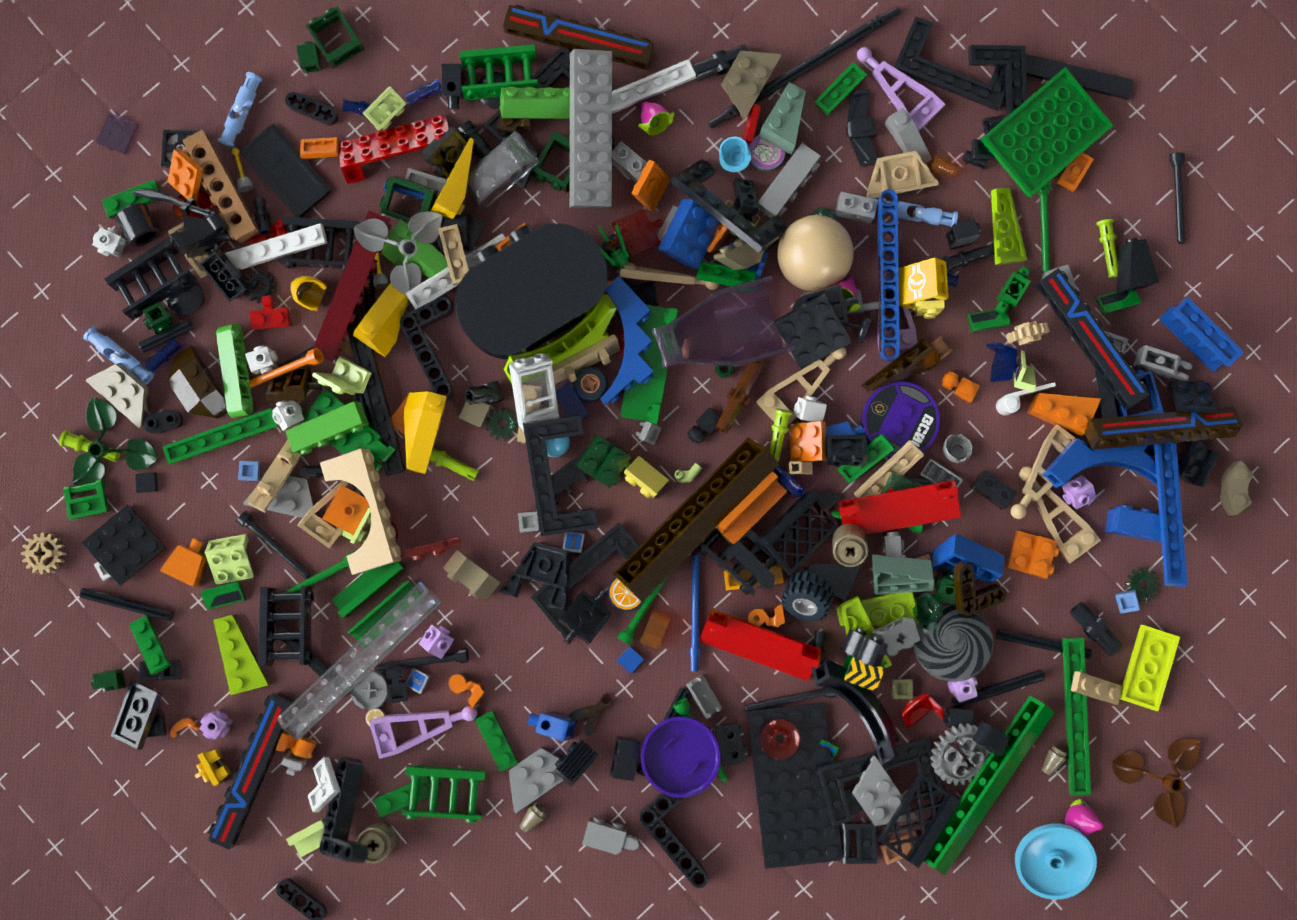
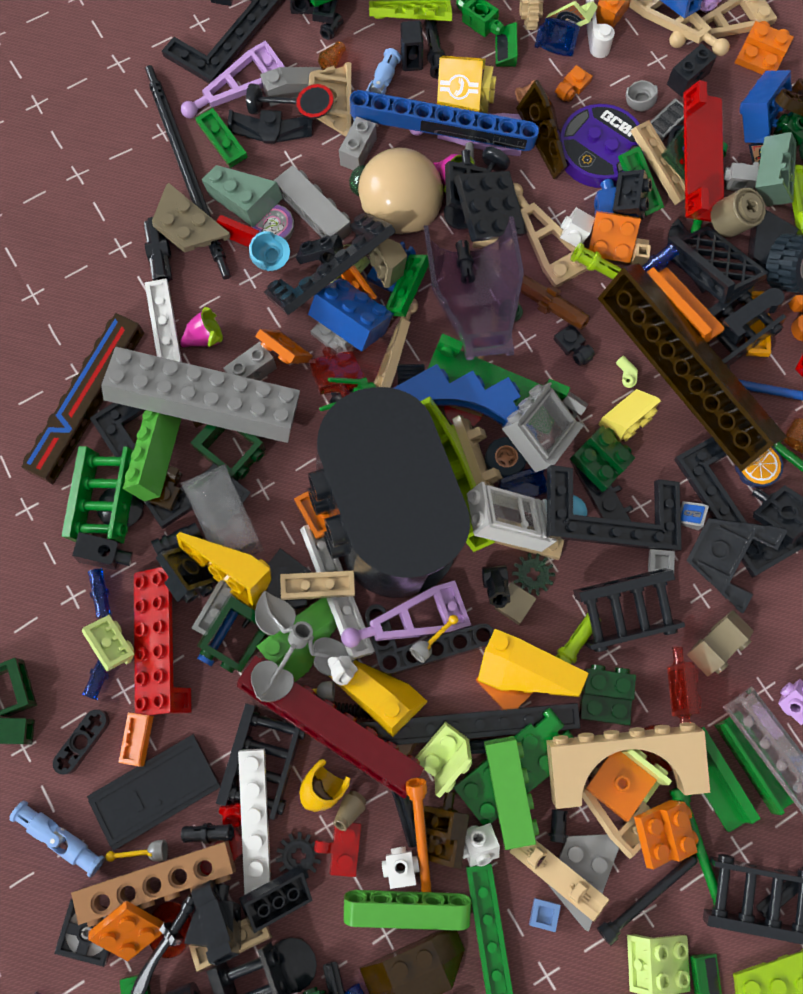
camera: 80 degrees left, 10 degrees down
none -> black piece [246,83,334,119]
none -> white arm [328,656,358,685]
none -> dark tan cone [333,791,366,831]
none -> lavender plate [341,580,471,648]
none -> hinge [410,615,458,663]
none -> black pin [455,240,475,284]
none -> light grey window [502,382,584,473]
none -> black fence [573,568,685,652]
none -> dark green plate [579,665,636,726]
none -> orange plate [634,800,698,870]

